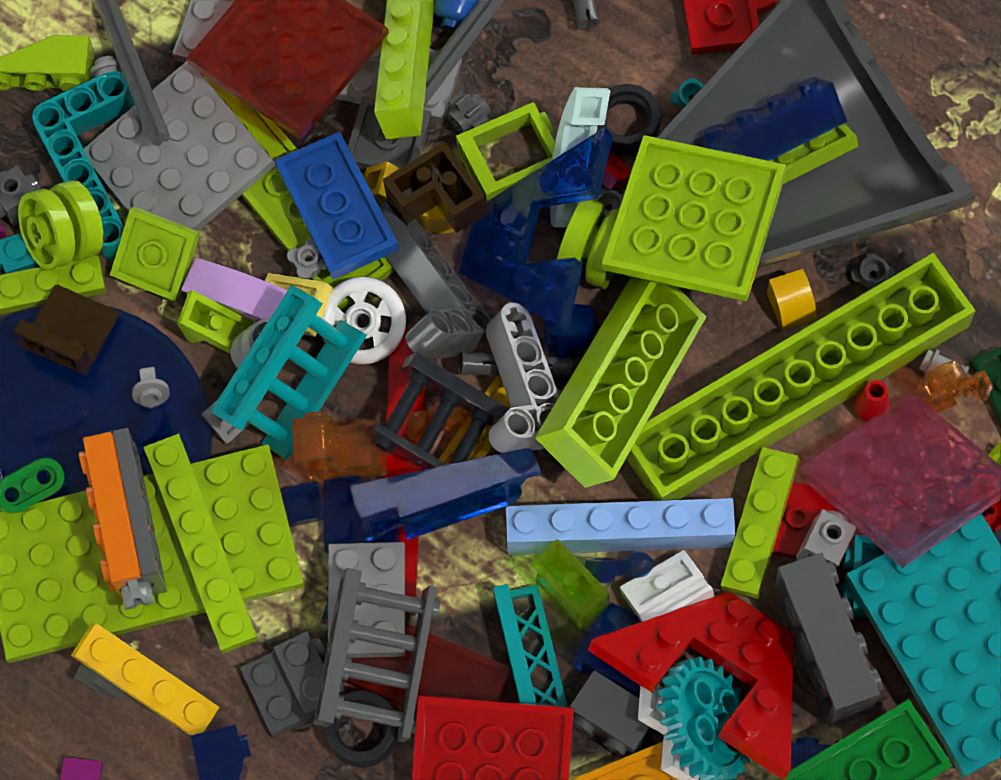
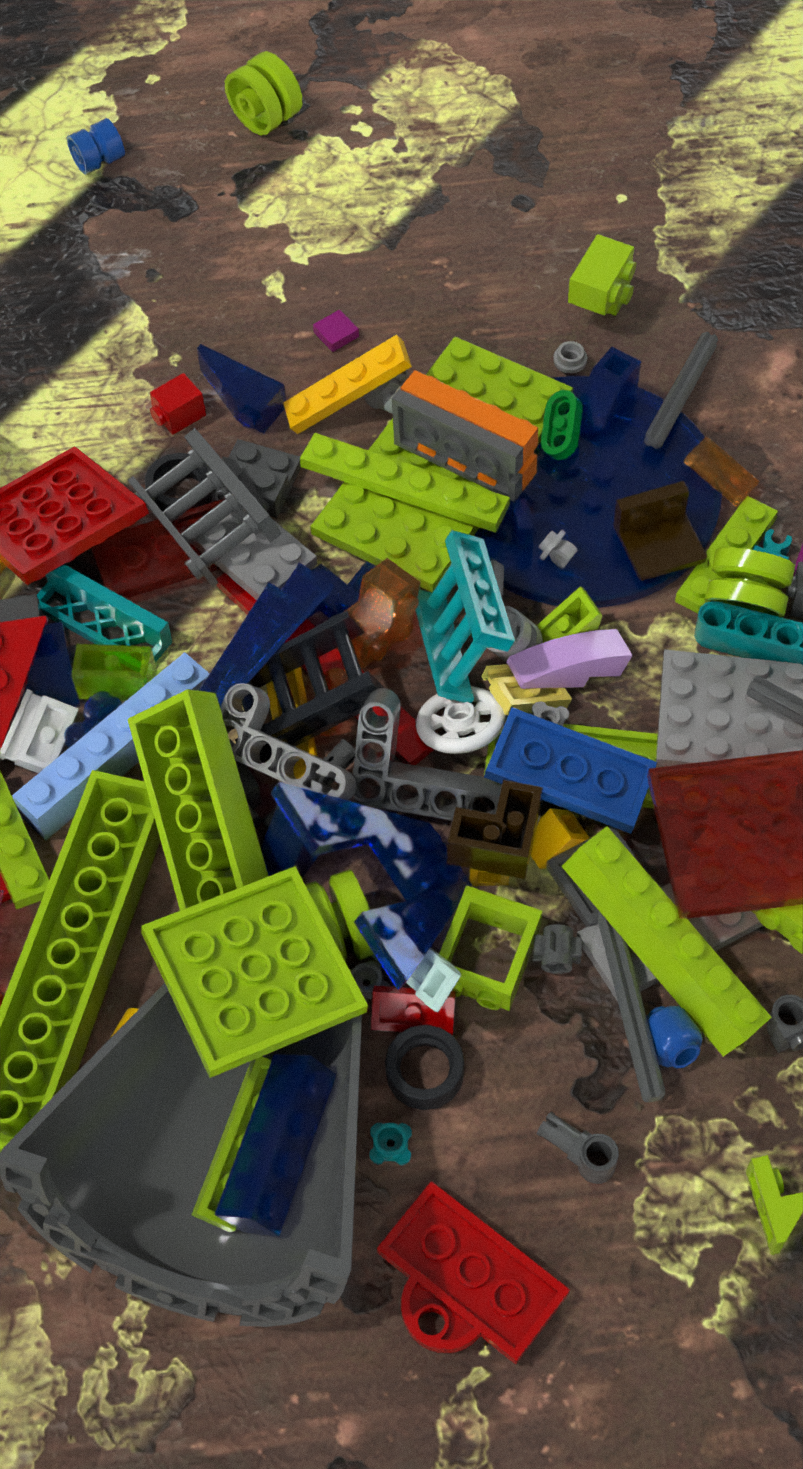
camera: 135 degrees right, 10 degrees down
lime plate [109,207,201,301] -> none

